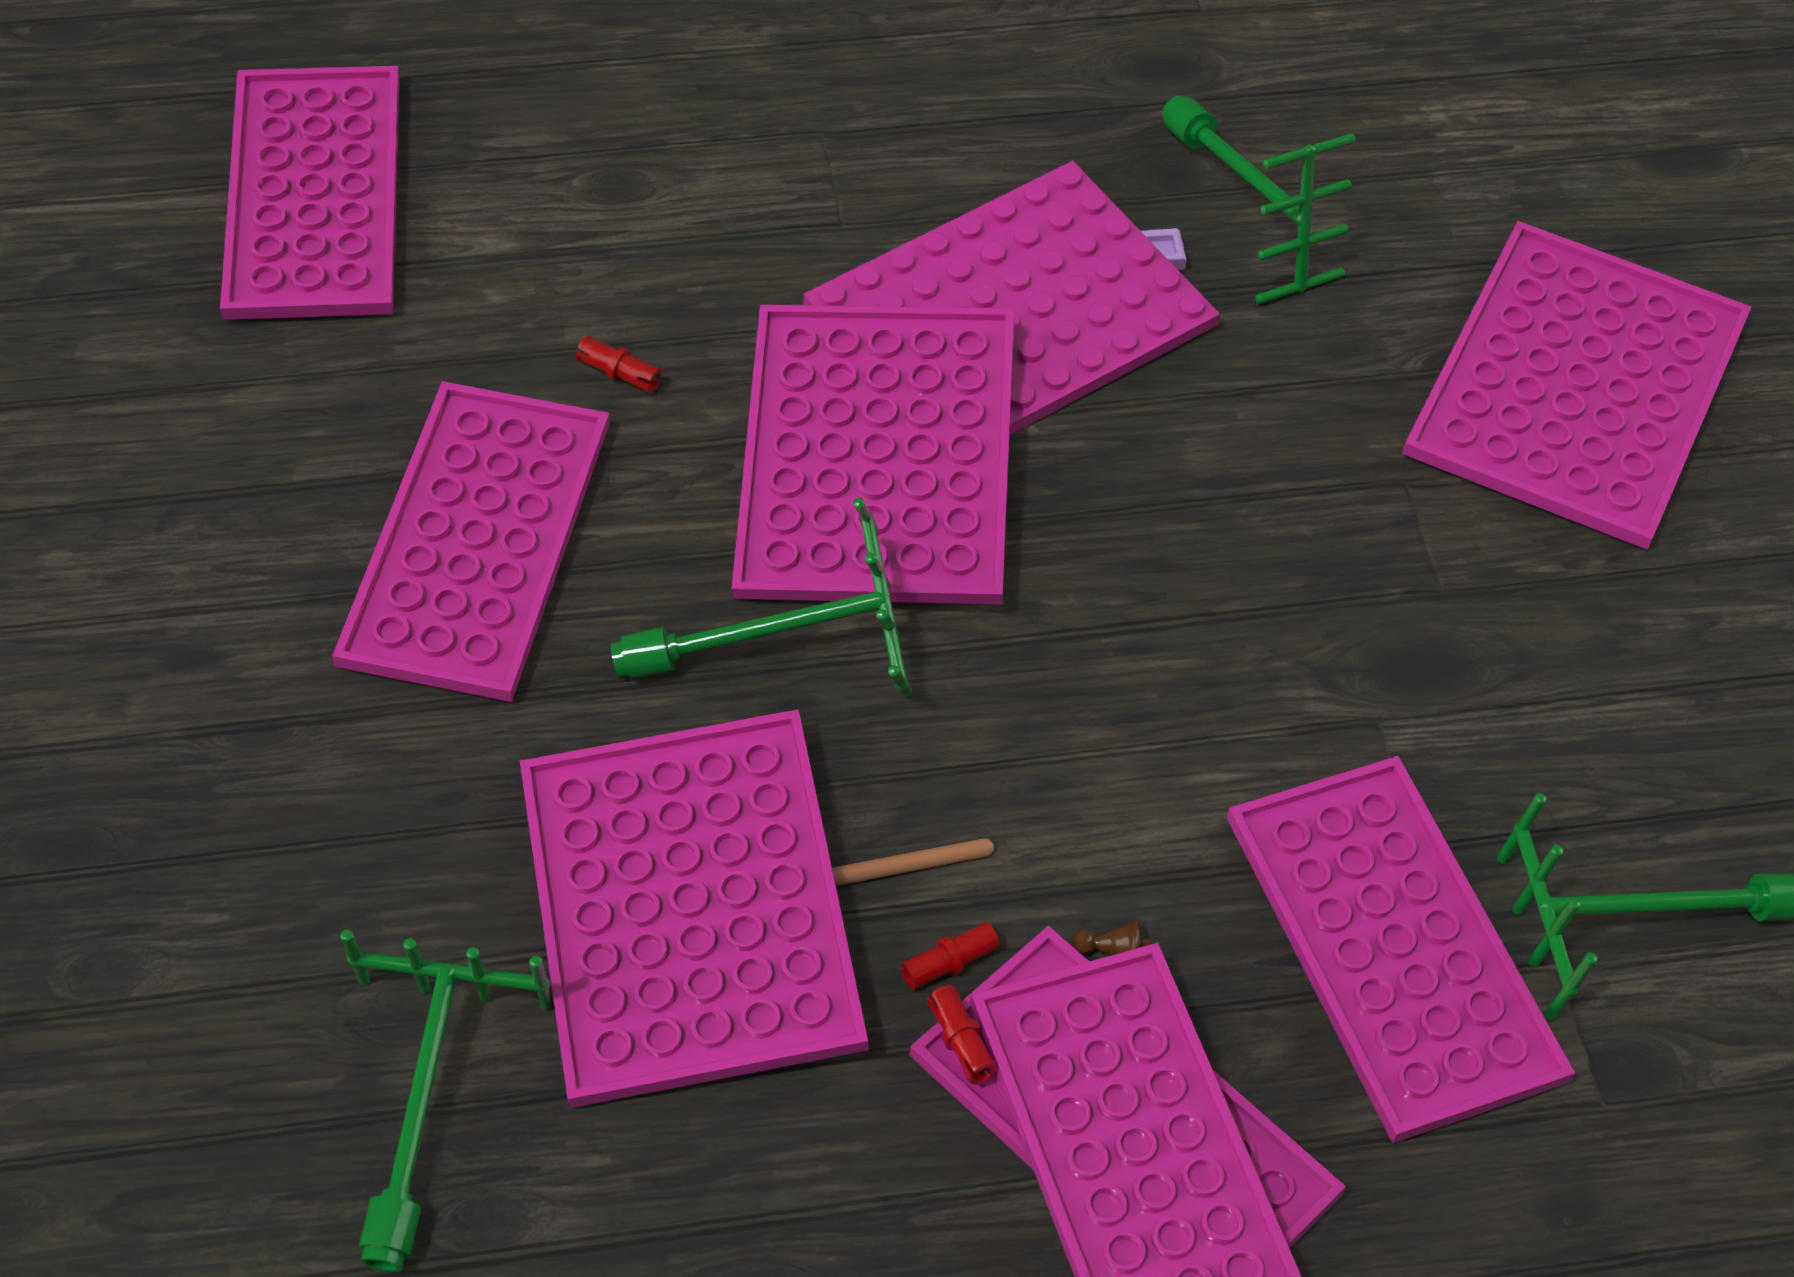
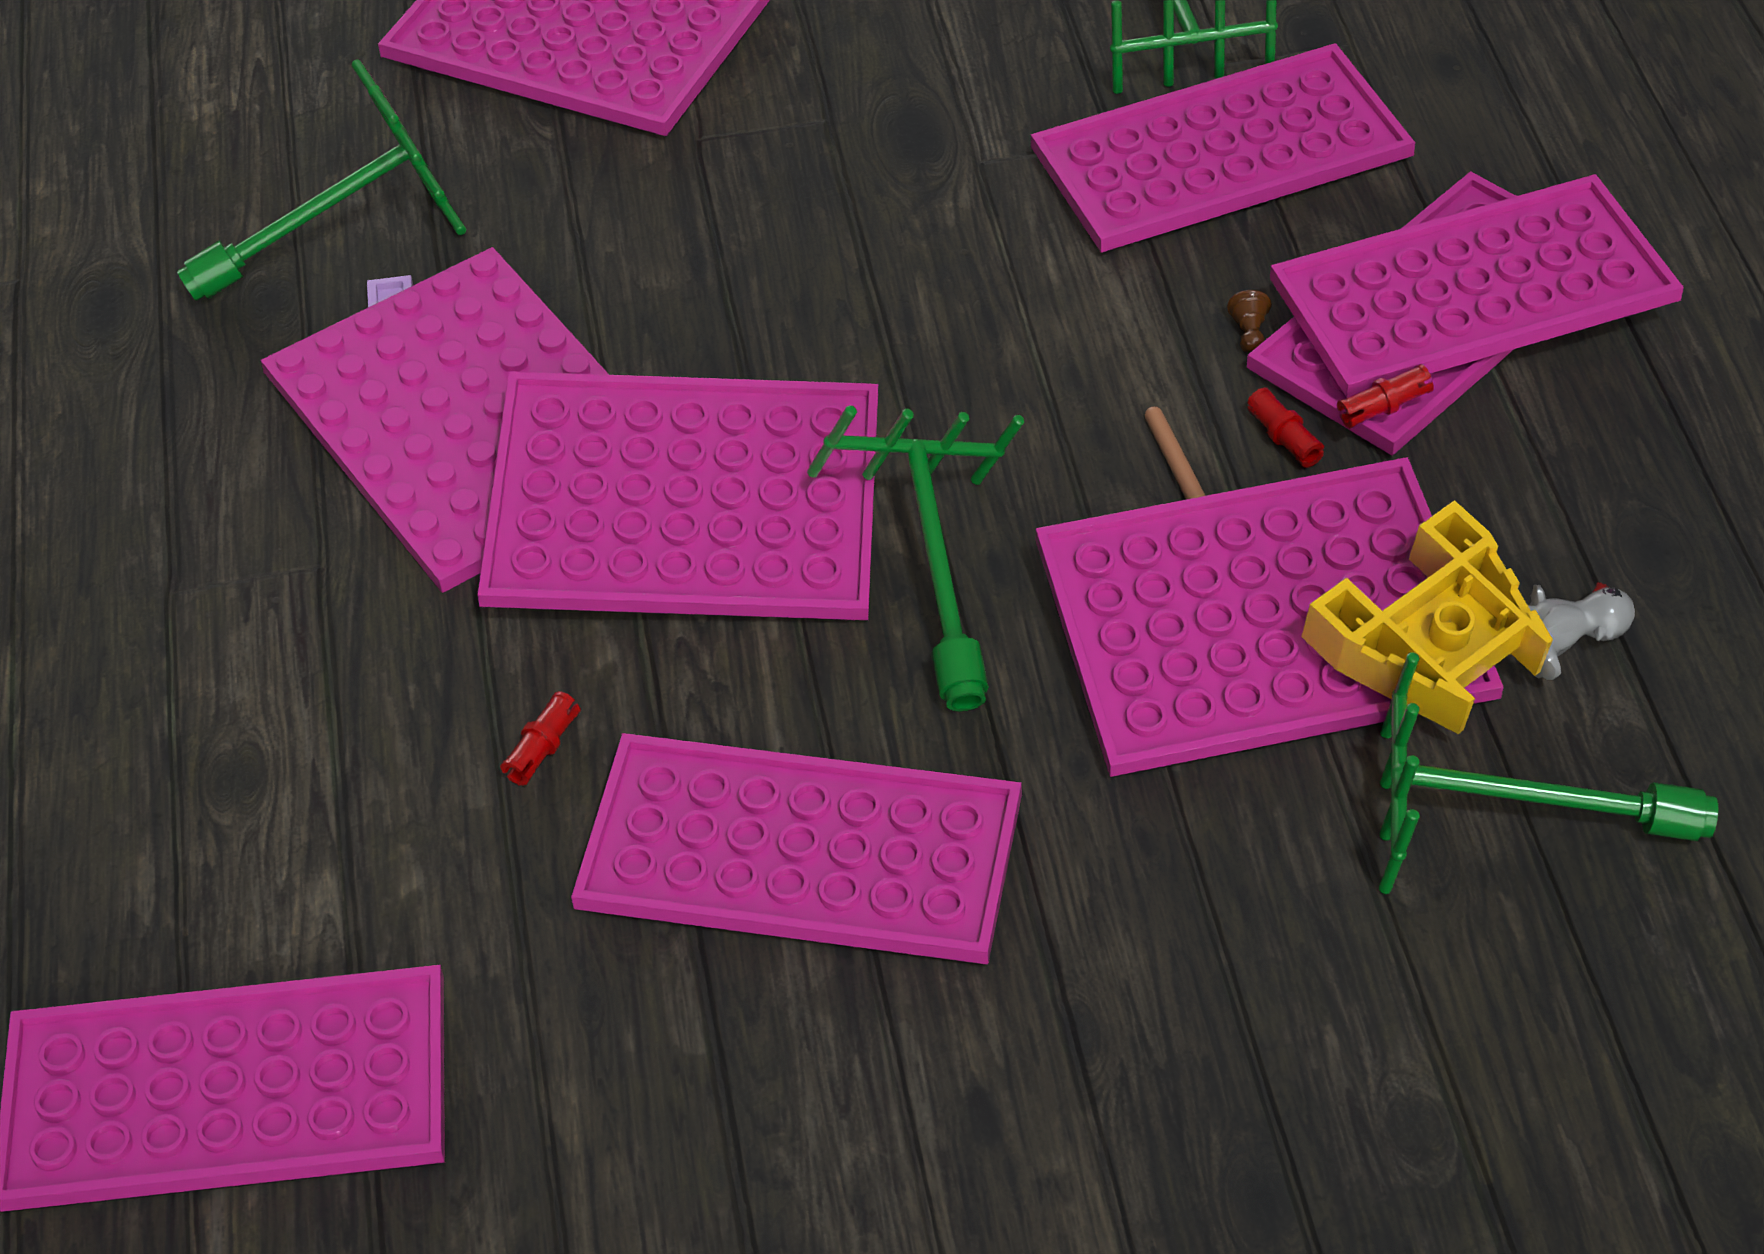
camera: 85 degrees left, 5 degrees down
none -> yellow wedge [1301,500,1553,734]
none -> light grey animal [1528,582,1635,680]

